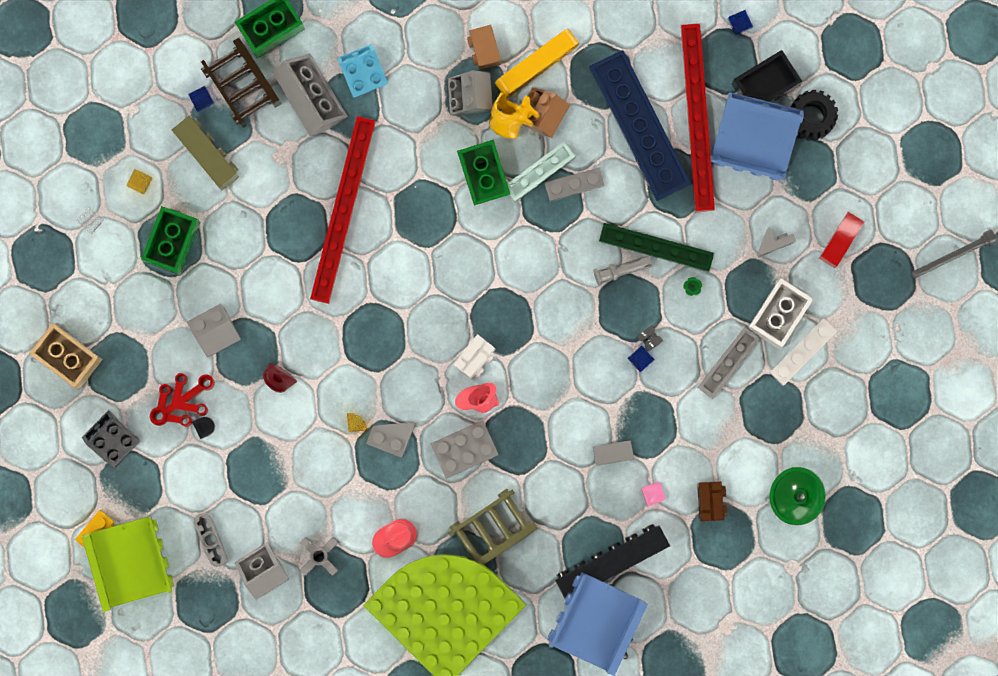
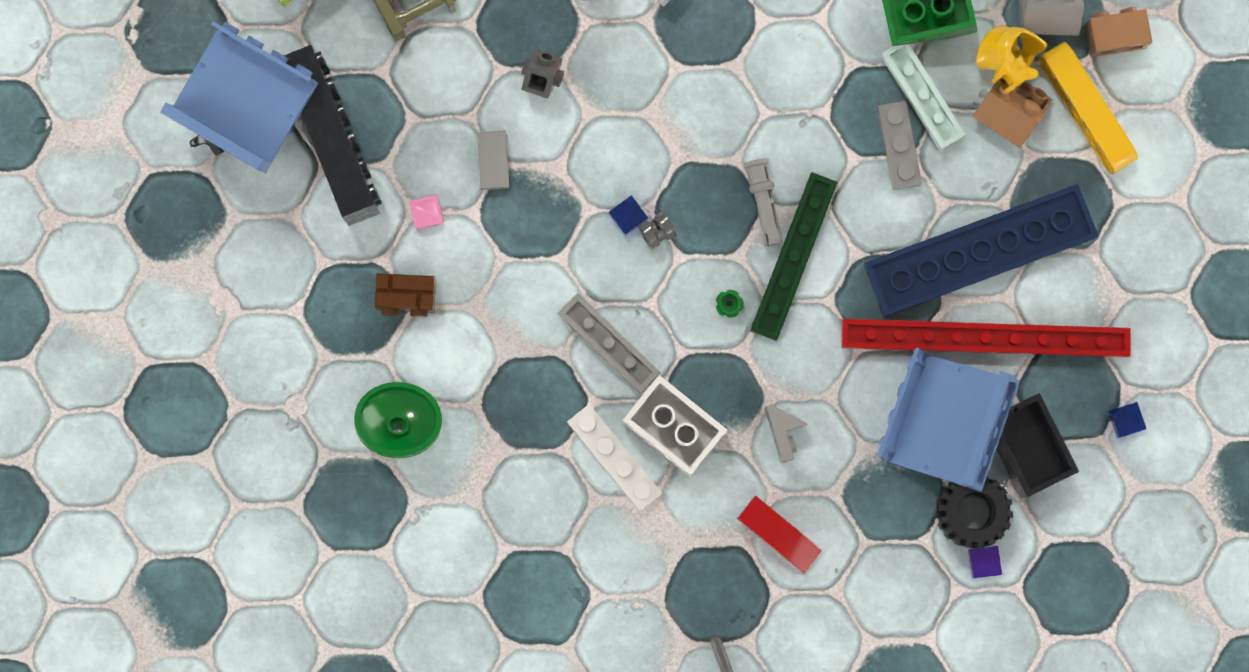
camera: 90 degrees right, 0 degrees up
none -> dark grey brick [521,50,565,99]
none -> dark purple tile [968,546,1002,579]

